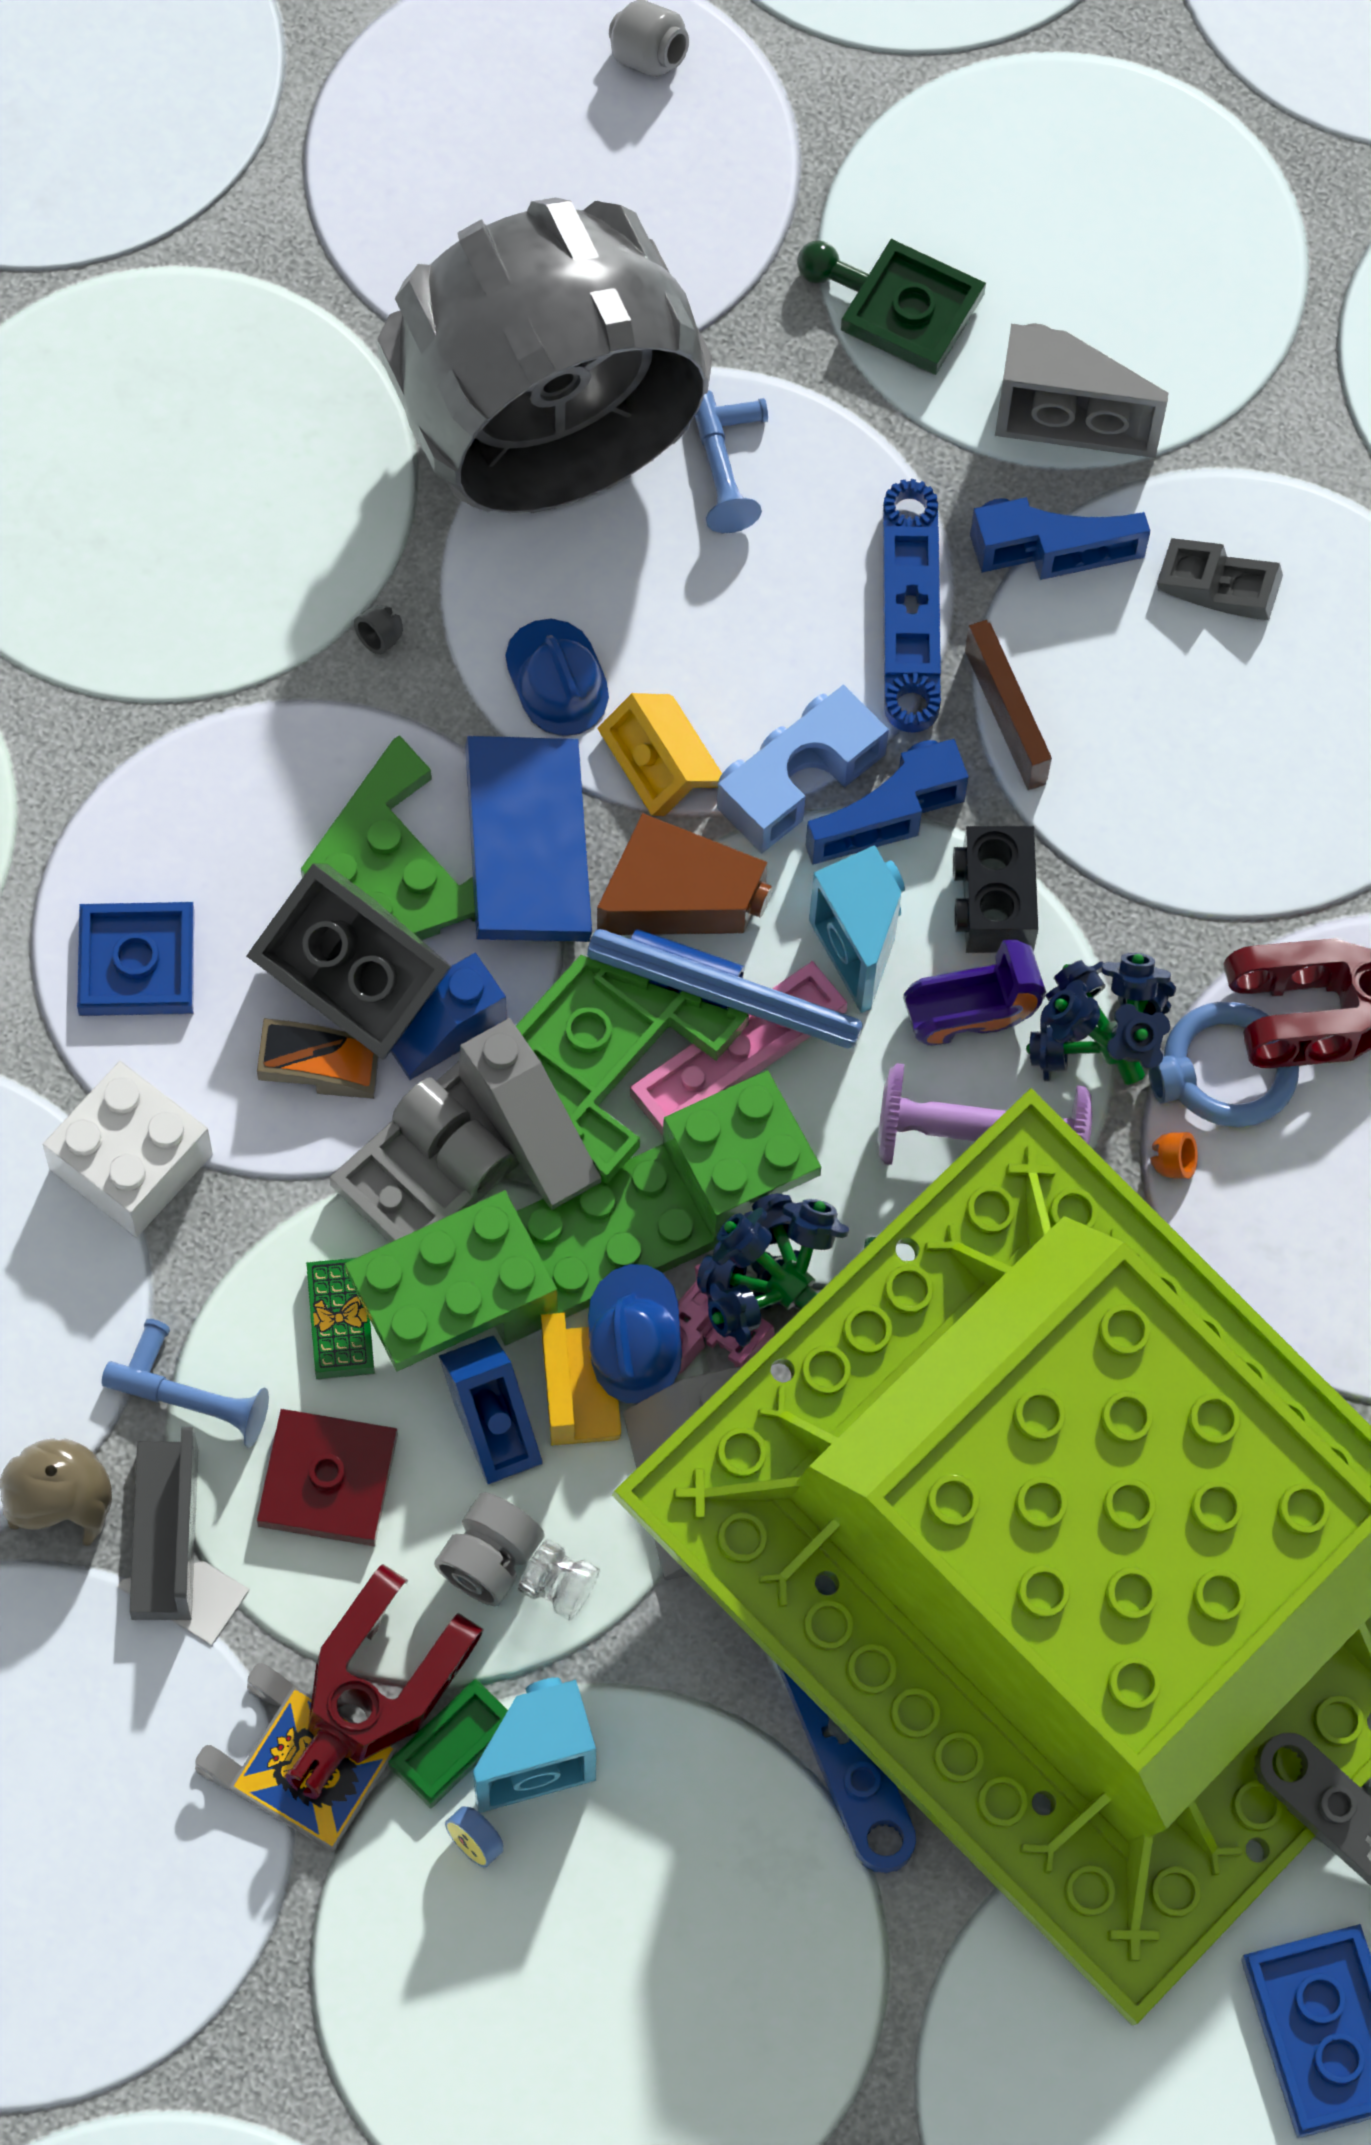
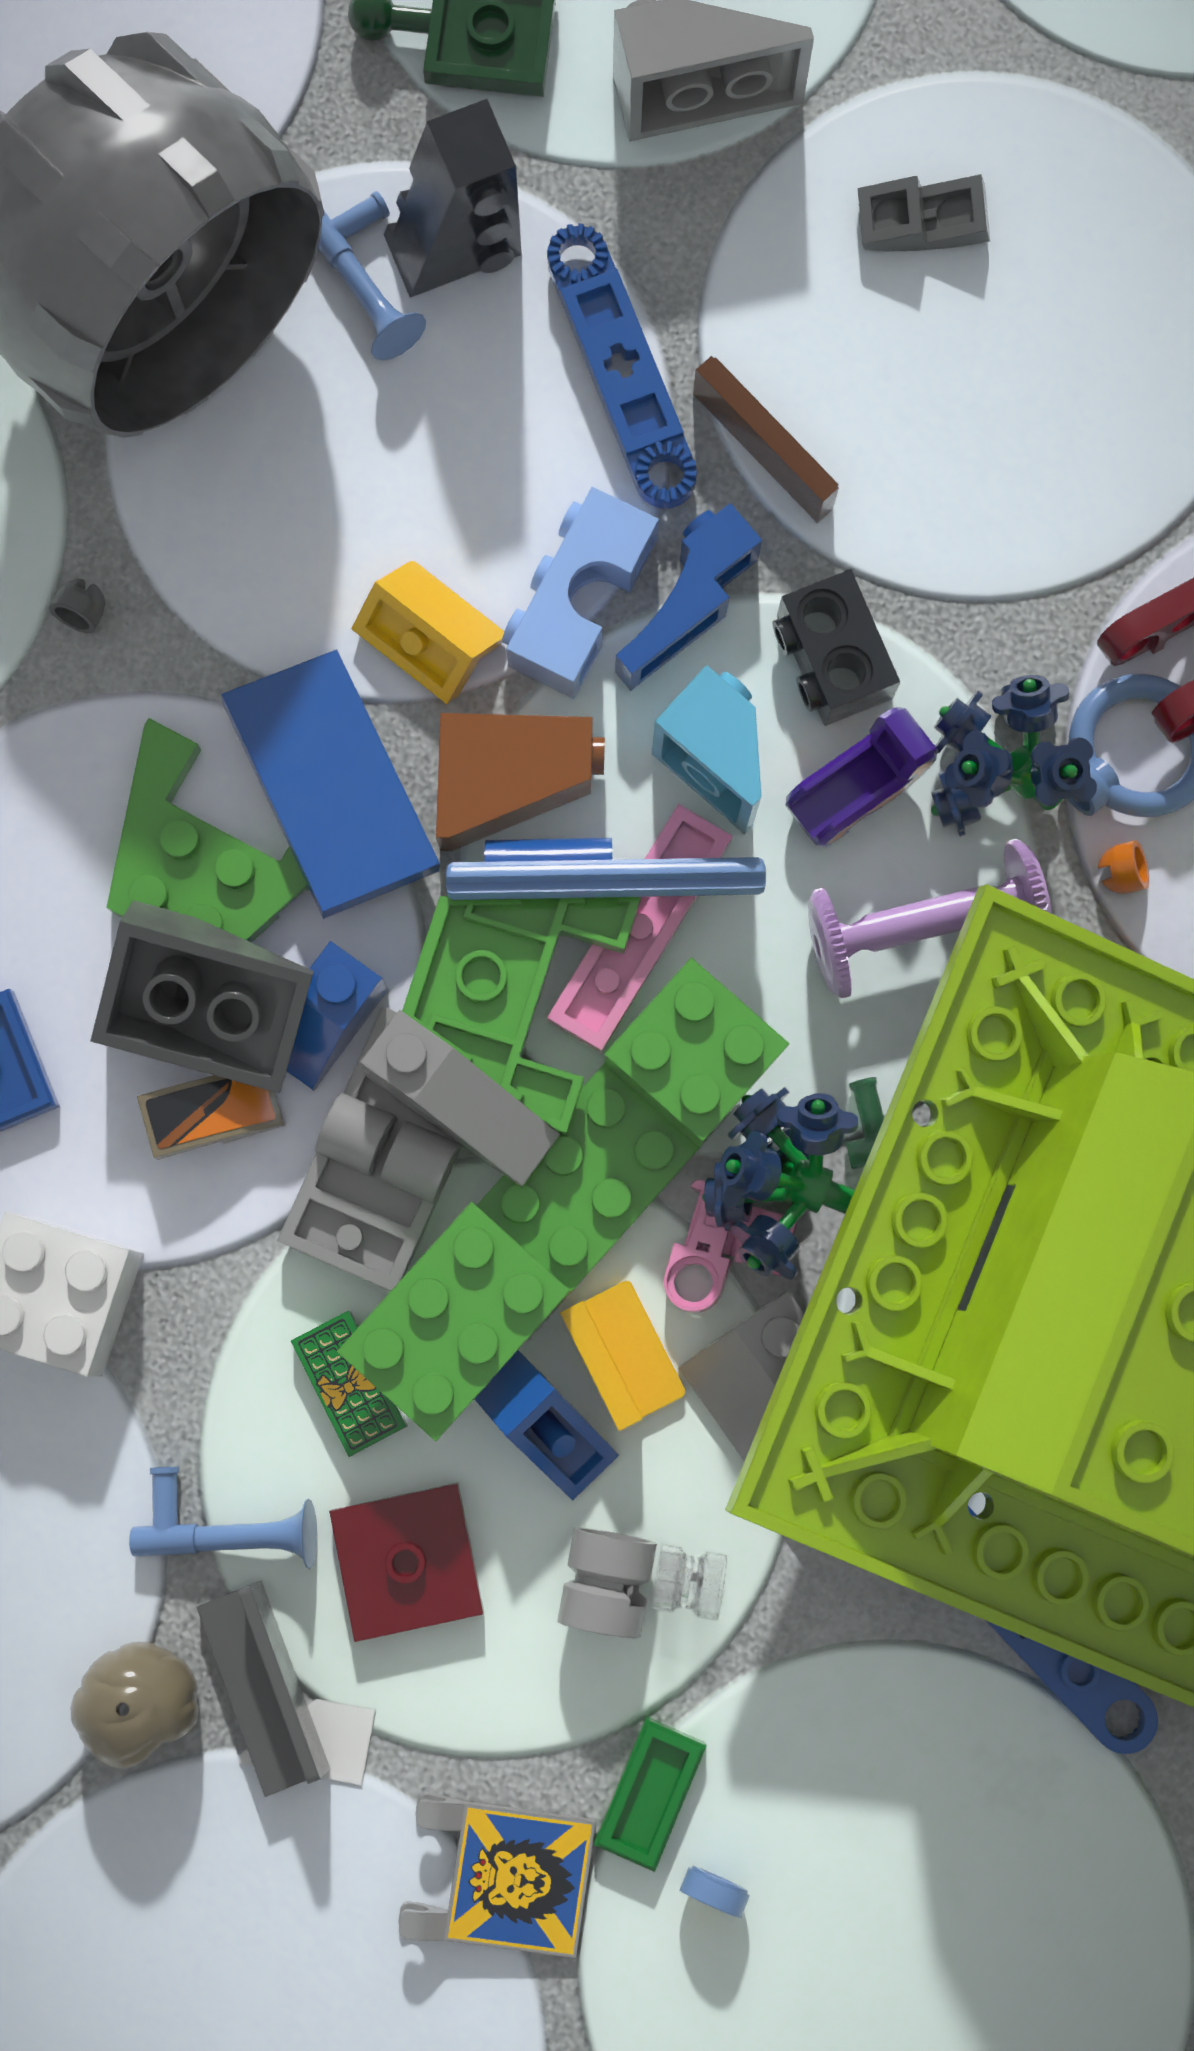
camera: 20 degrees left, 15 degrees up
dark red piece [285,1564,484,1799] -> none
medium azure slope [473,1678,596,1813] -> none
blue piece [505,618,609,736] -> none
blue piece [588,1264,682,1404] -> none
blue slope [970,497,1151,580] -> none
none -> black wedge [383,99,522,298]

